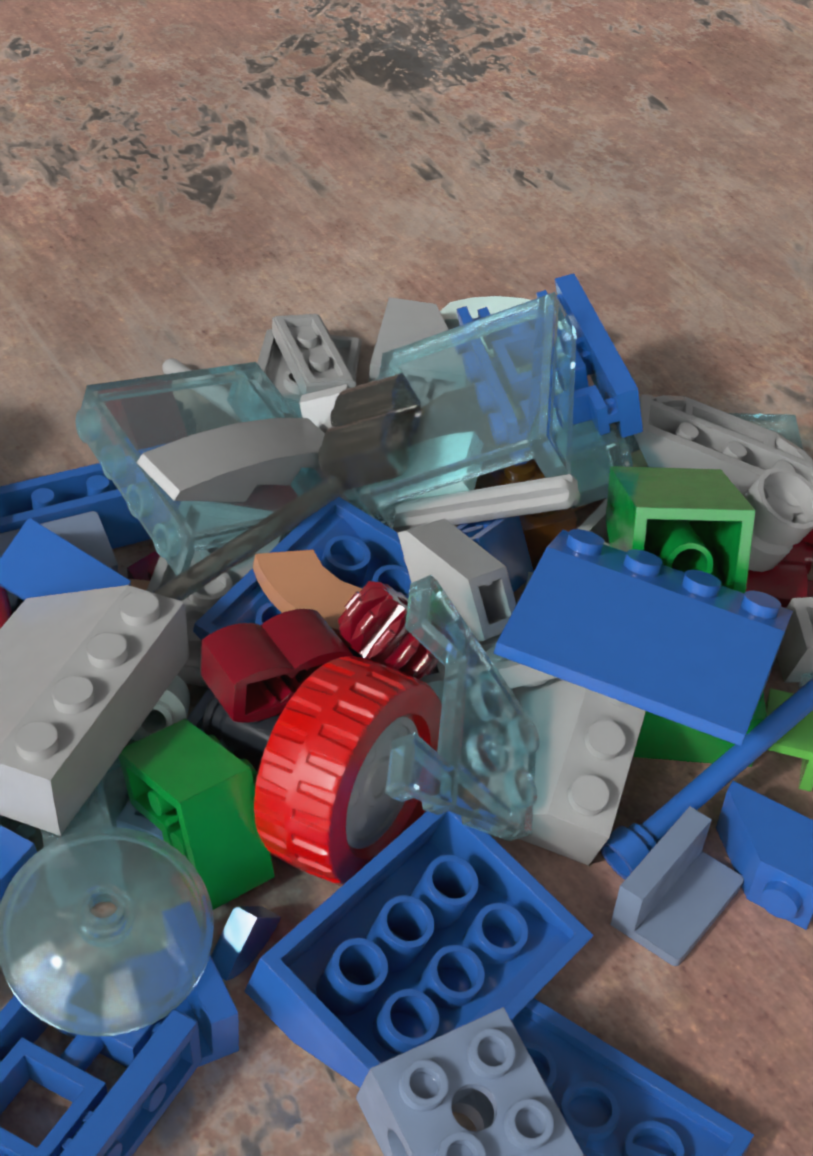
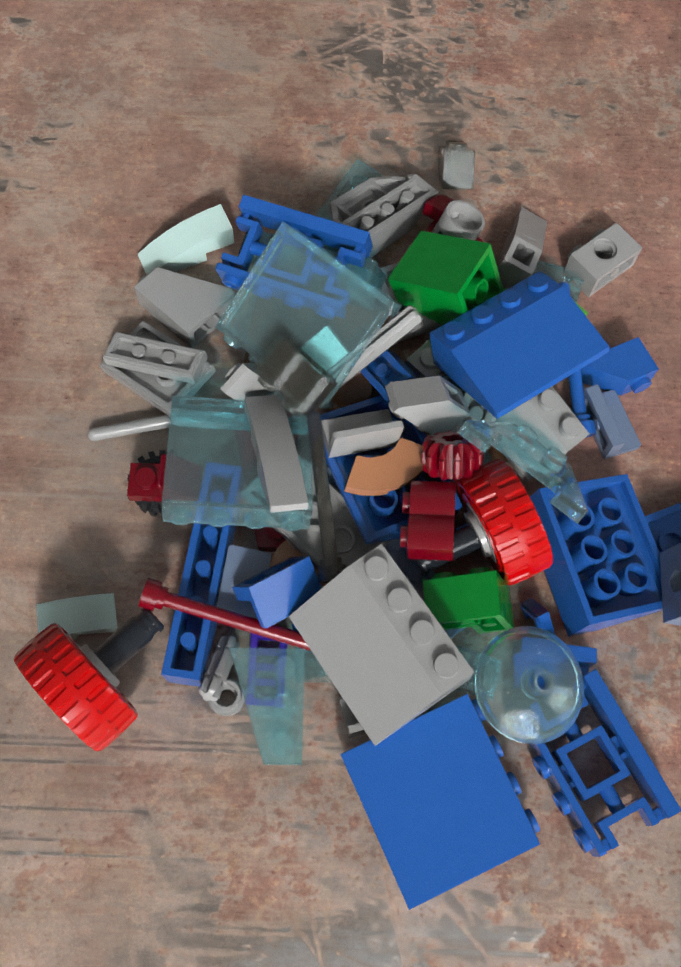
camera: 55 degrees left, 25 degrees up
none -> light grey panel [320,409,404,458]

